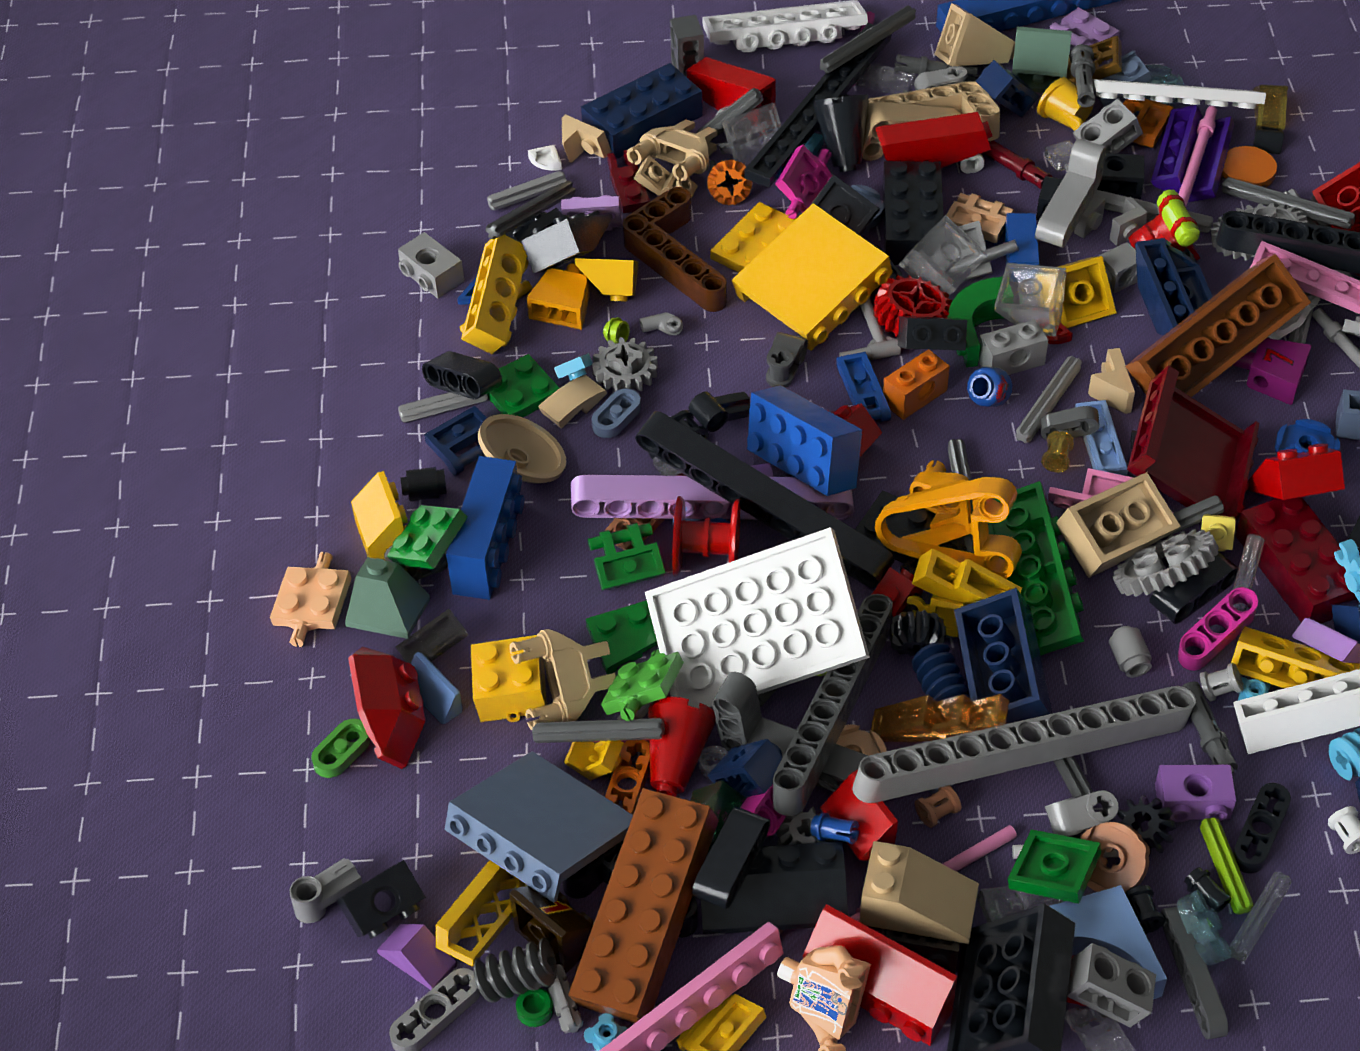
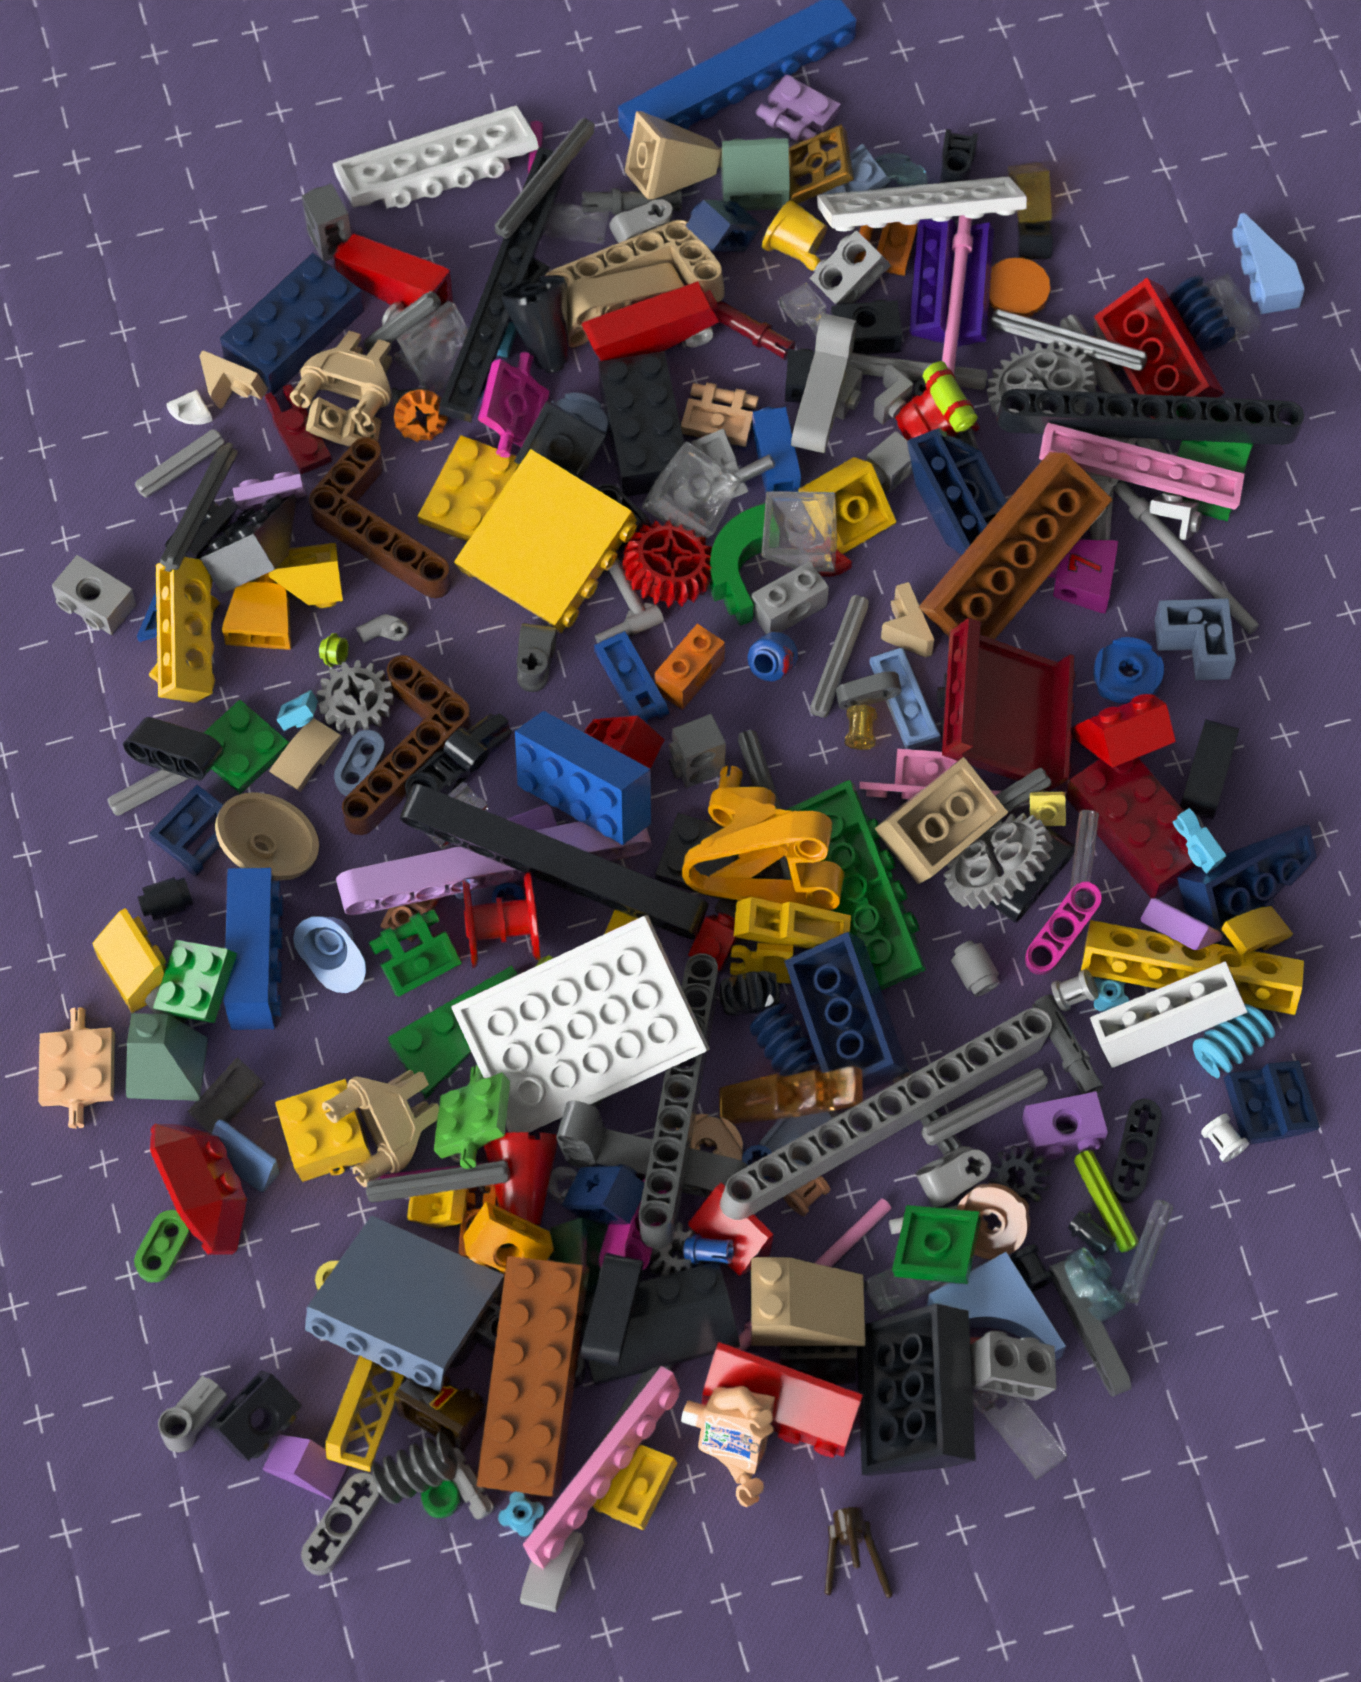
camera: 15 degrees left, 15 degrees up
black brick [898,316,967,351] -> none
dark grey pin [1069,44,1096,107] -> none
none -> light blue piece [293,916,366,993]
none -> reddish brown beam [342,655,471,835]
none -> light orange brick [463,1201,554,1276]
none -> dark grey brick [668,714,726,788]
none -> light grey axle [921,1069,1048,1145]
none -> black piece [940,129,978,183]

